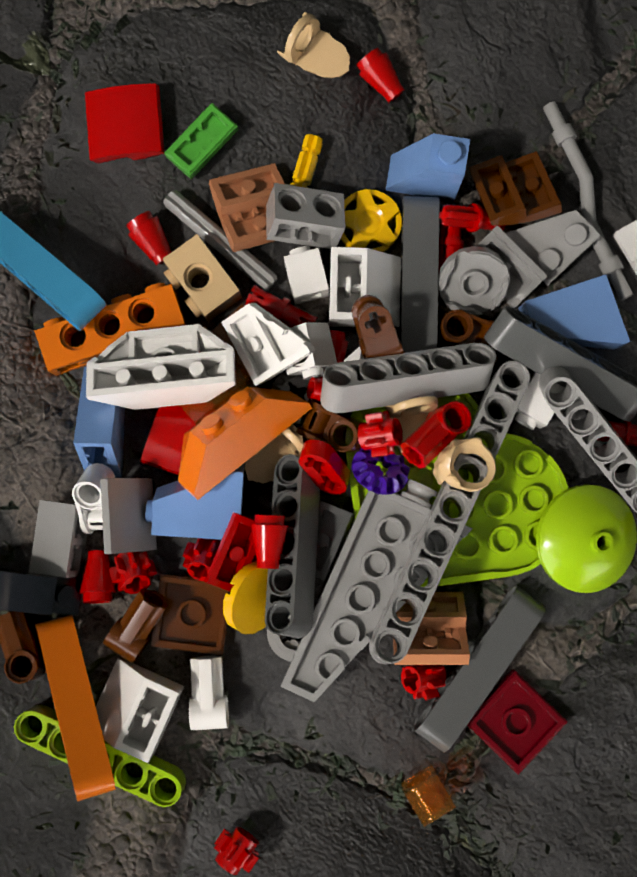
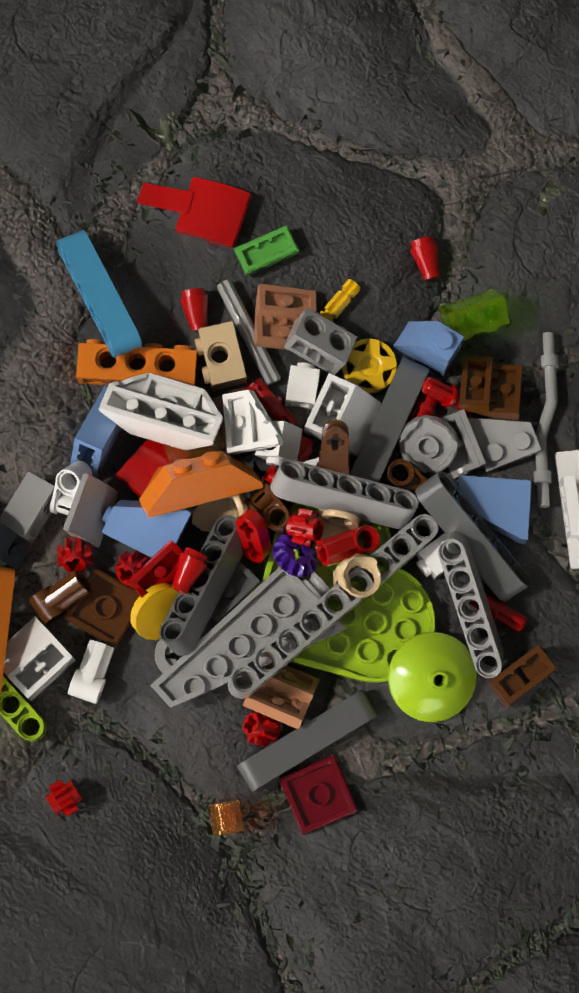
camera: 20 degrees right, 5 degrees down
red cone [79,550,116,604] -> none
tan piece [277,12,350,78] -> none
none -> red sticker [137,182,194,214]
none -> clear neon green brick [439,290,510,341]

